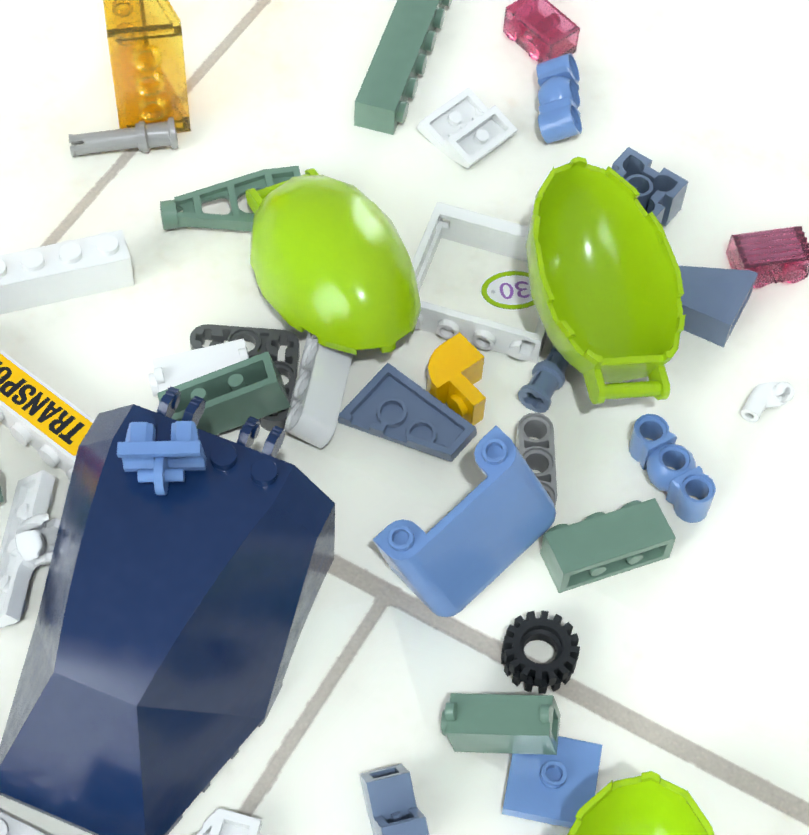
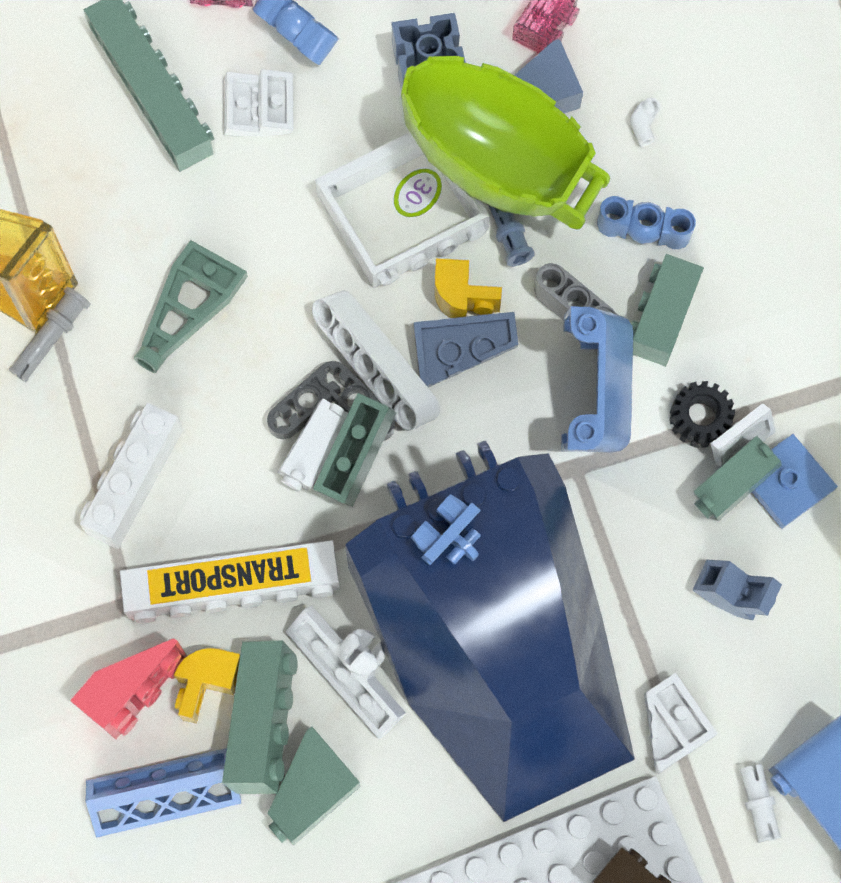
camera: 45 degrees left, 15 degrees up
lime windscreen [245,168,421,355] -> none
none -> white plate [711,404,776,468]

